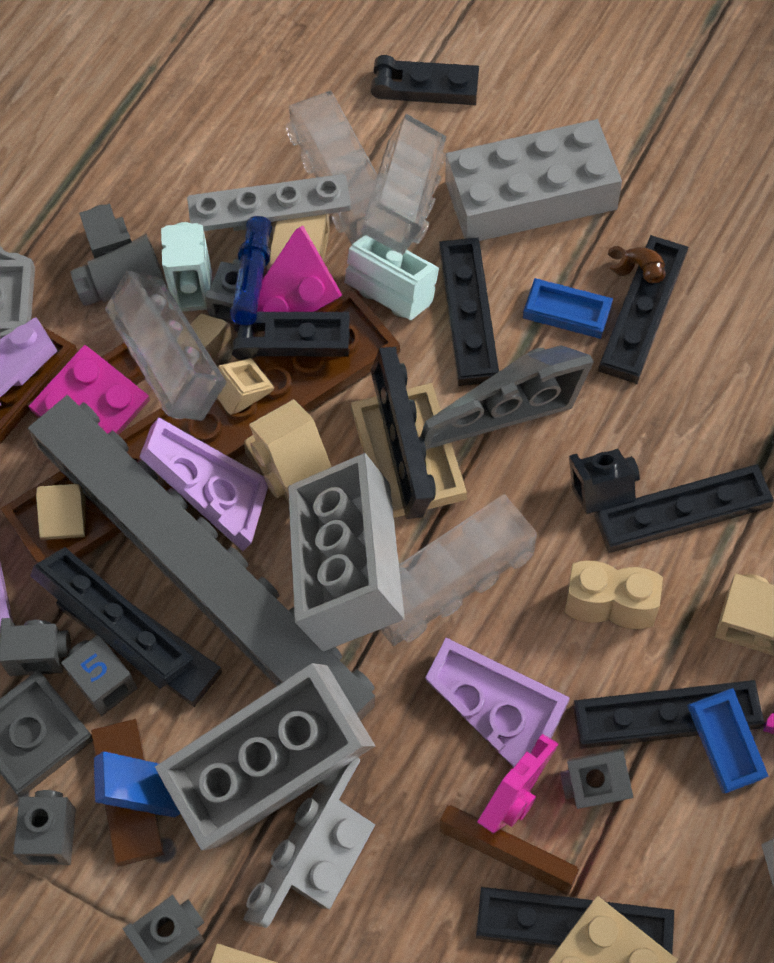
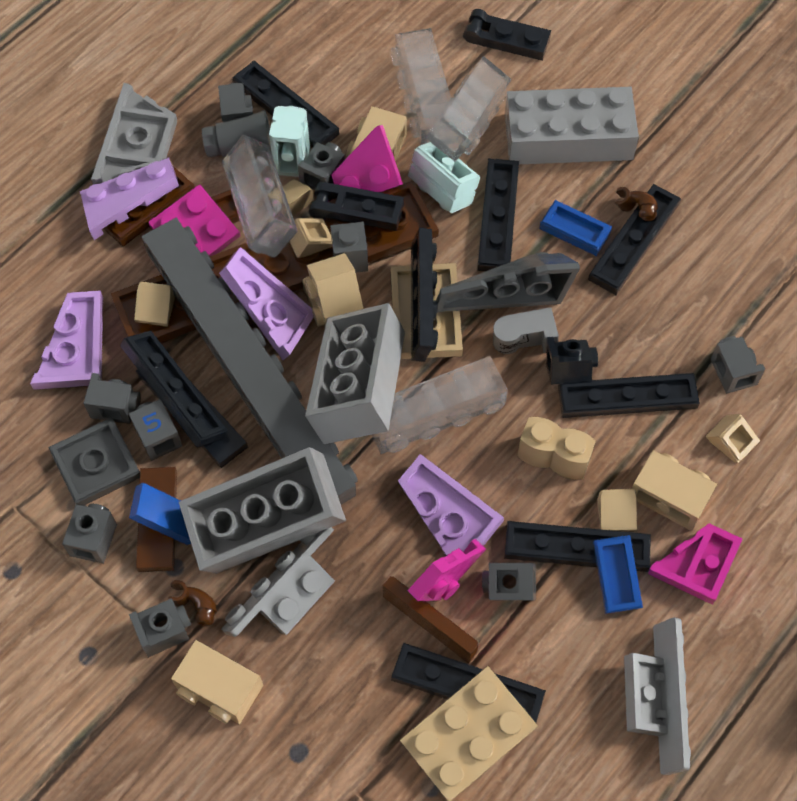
camera: 10 degrees right, 0 degrees up
light grey bracket [187,174,351,231] -> none
clear blue pin [230,216,272,325] -> none
none -> reddish brown arm [168,580,217,626]
none -> black tile [232,61,340,148]
none -> dark grey brick [330,222,368,273]
none -> light grey leg [493,307,559,354]
none -> tan slope [597,489,637,532]

